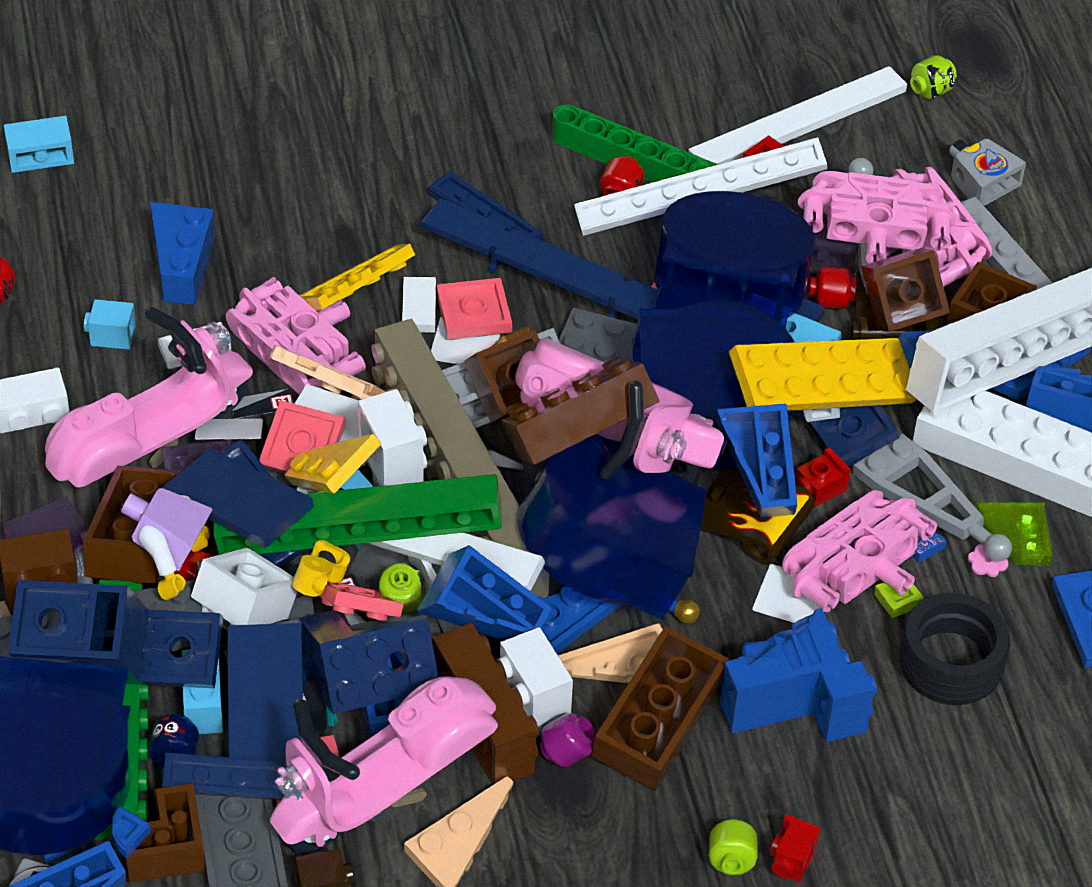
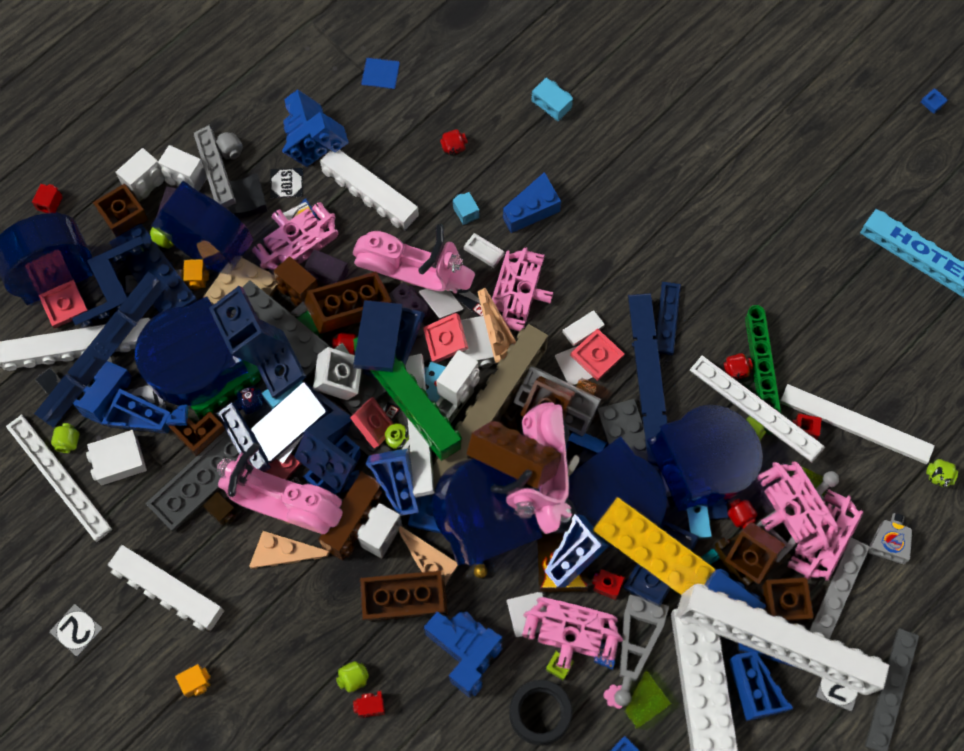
camera: 60 degrees right, 20 degrees up
lavender torso [121,488,213,600] -> none
yellow wing [284,434,382,494] -> none
yellow leg [292,540,350,597] -> none
yellow wing [299,243,415,312] -> none
magenta head [540,713,596,767] -> none

